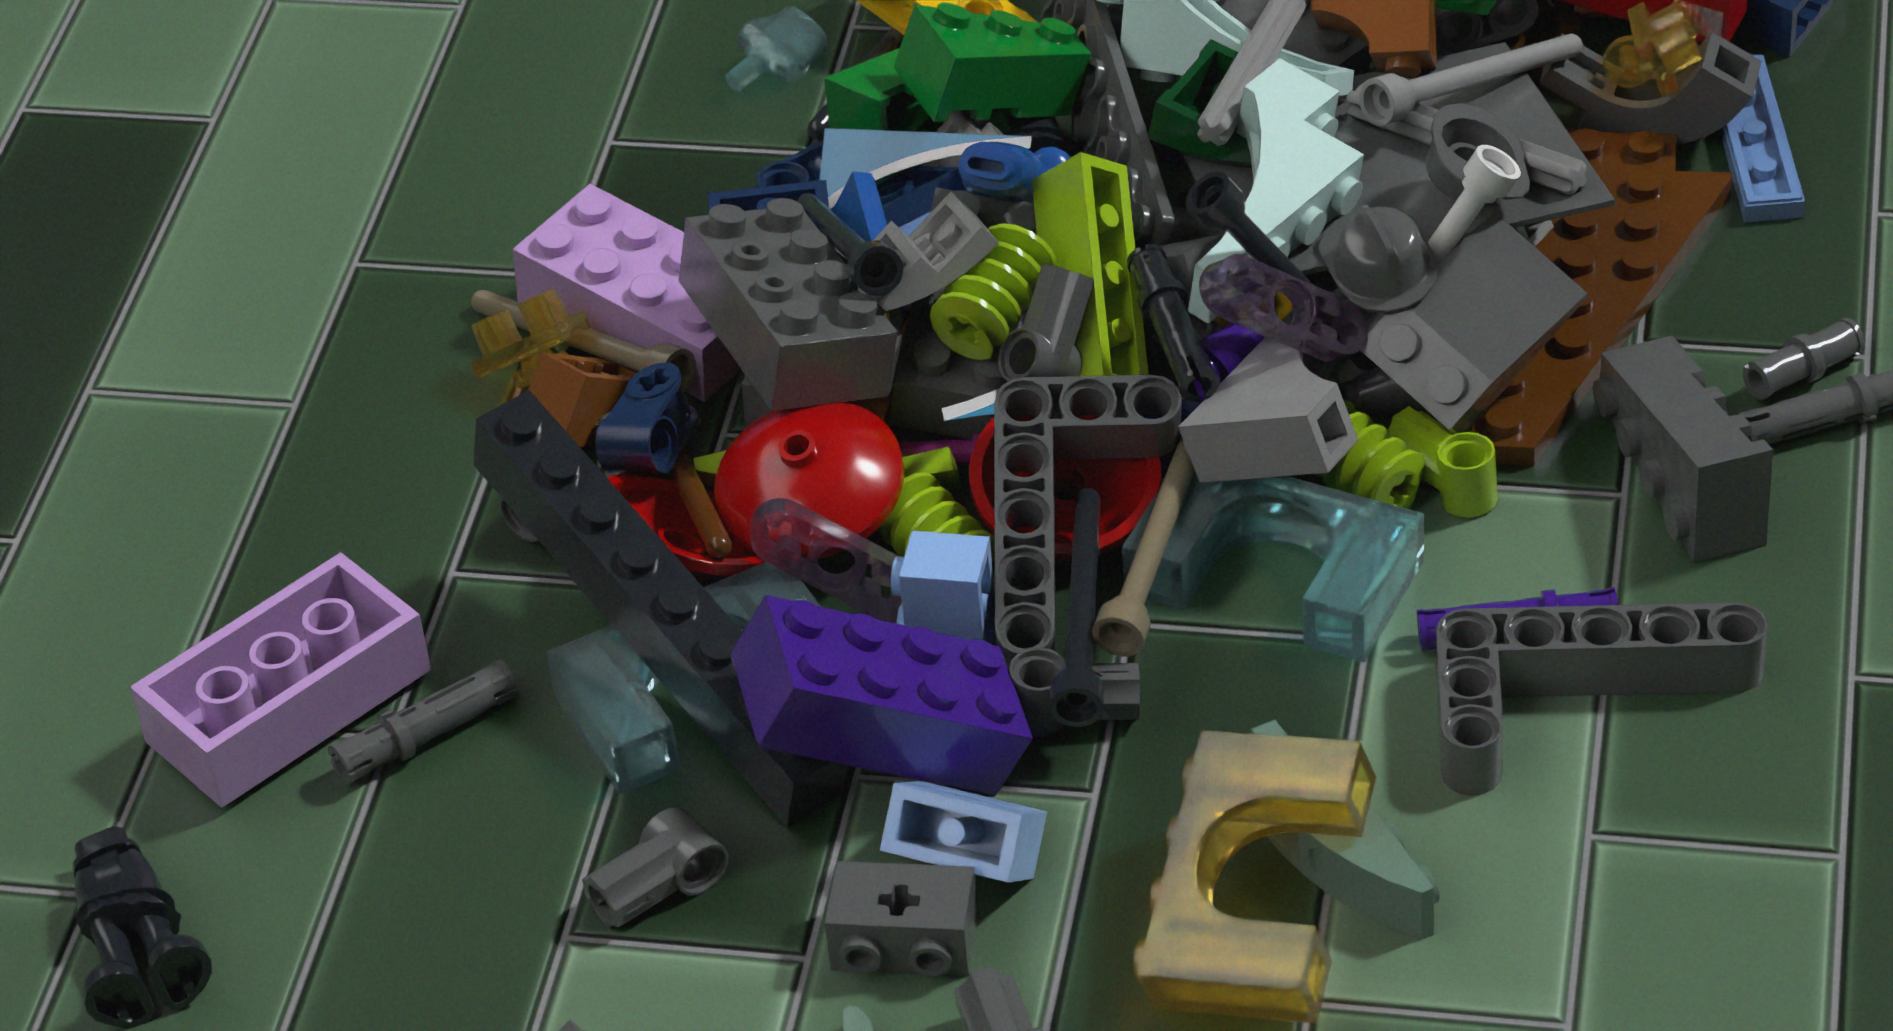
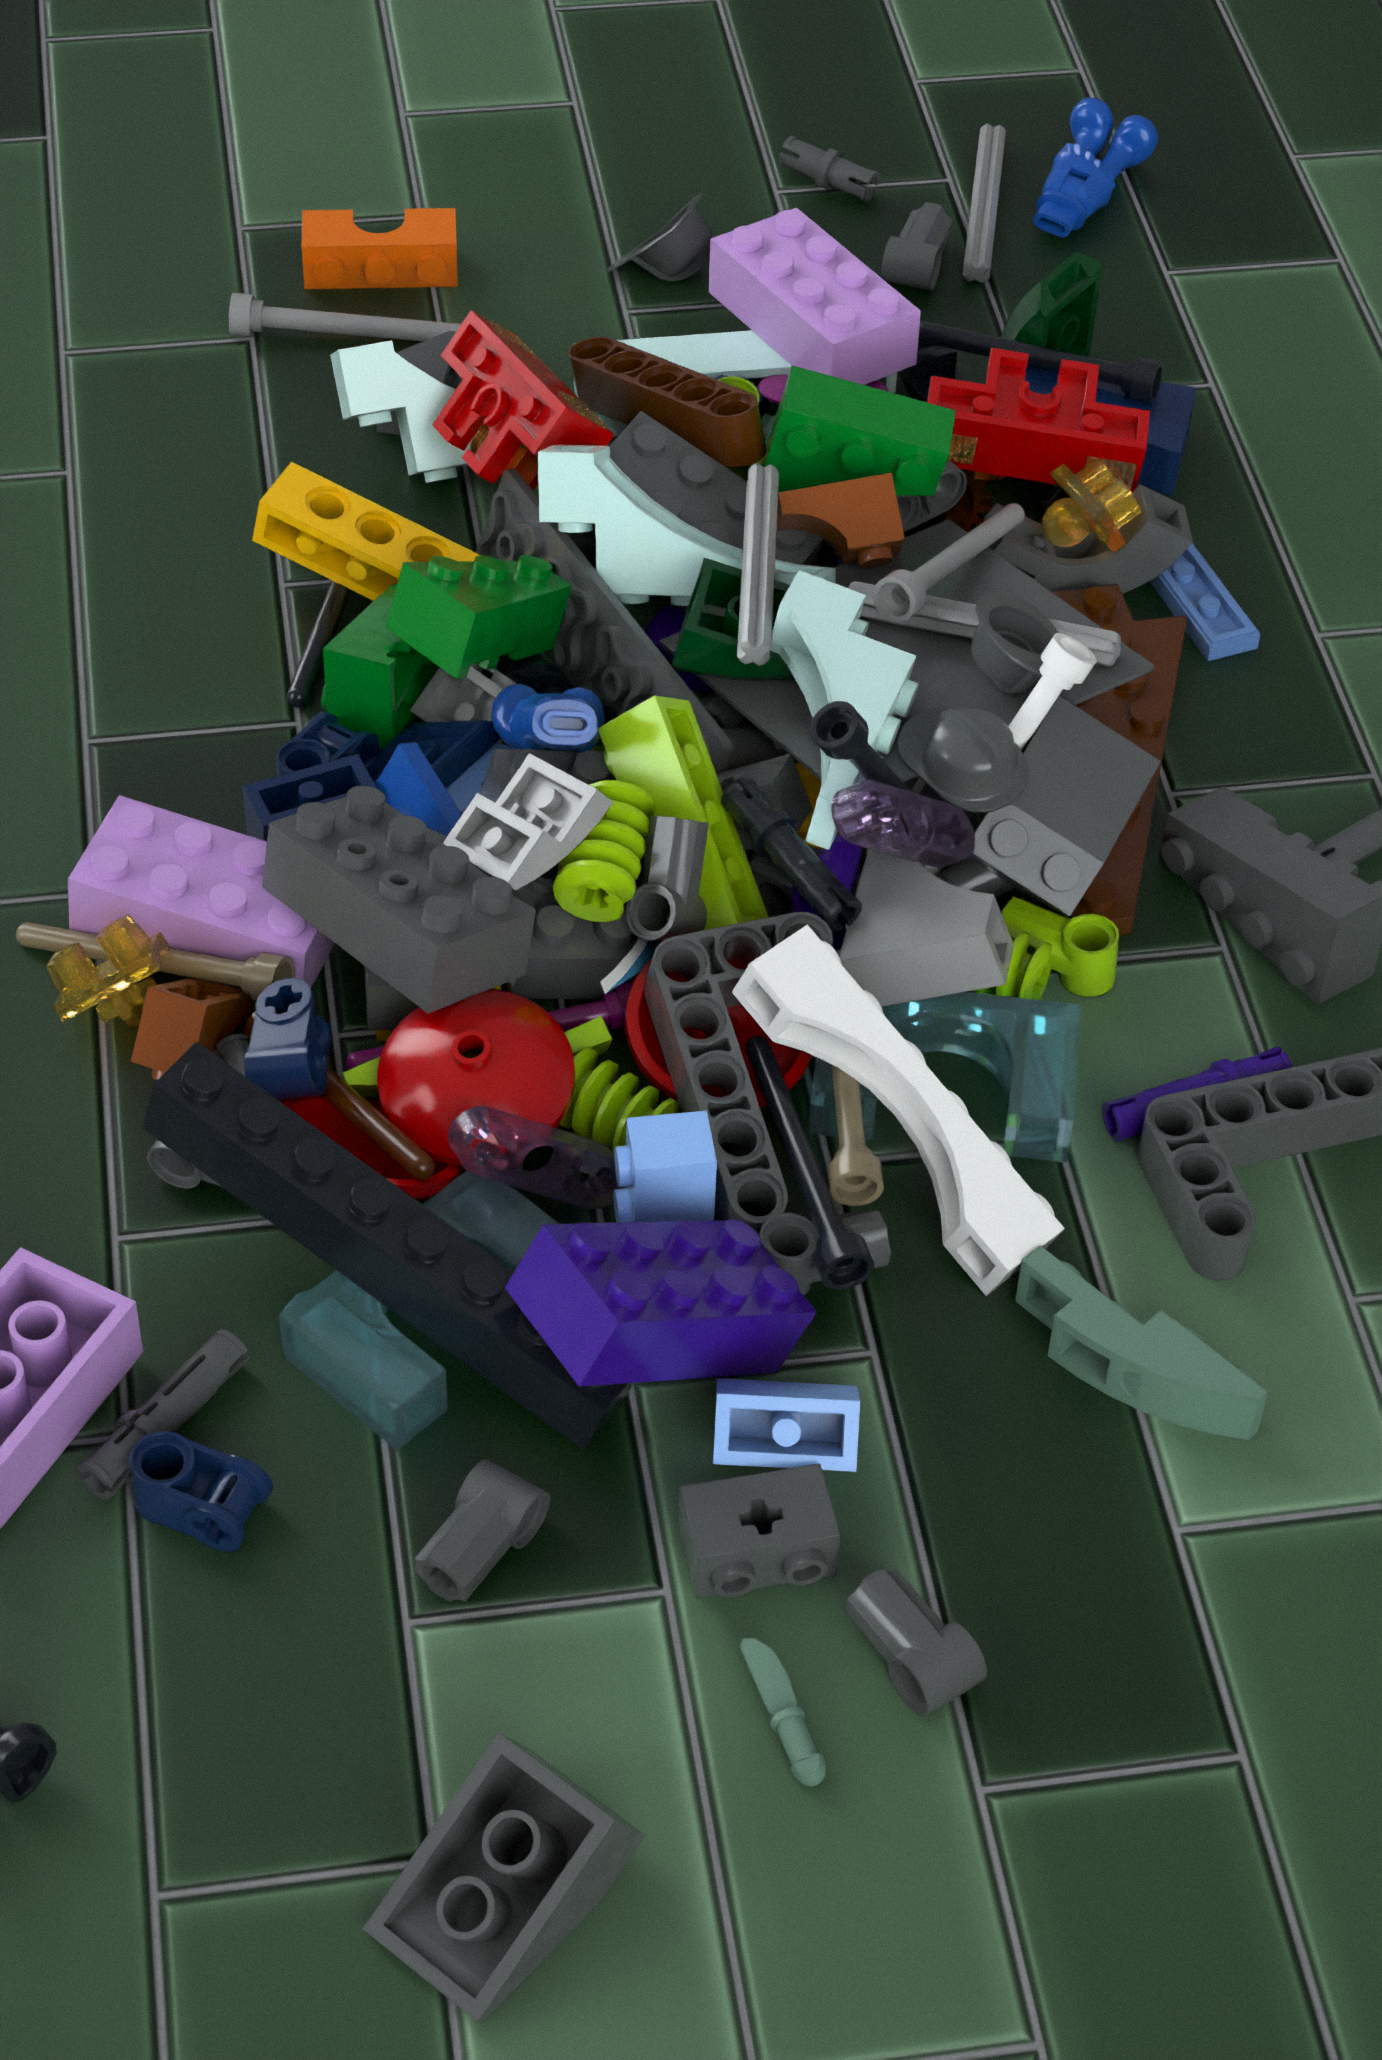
camera: 25 degrees left, 5 degrees up
clear light blue piece [725,5,827,92] -> none
black piece [797,193,903,296] -> none
dark azure sticker [819,128,1032,209] -> none
clear yellow arch [1133,731,1376,1023] -> none
dark grey pin [1743,317,1865,400] -> none
none -> dark blue piece [130,1431,274,1552]
none -> white arch [732,924,1065,1296]

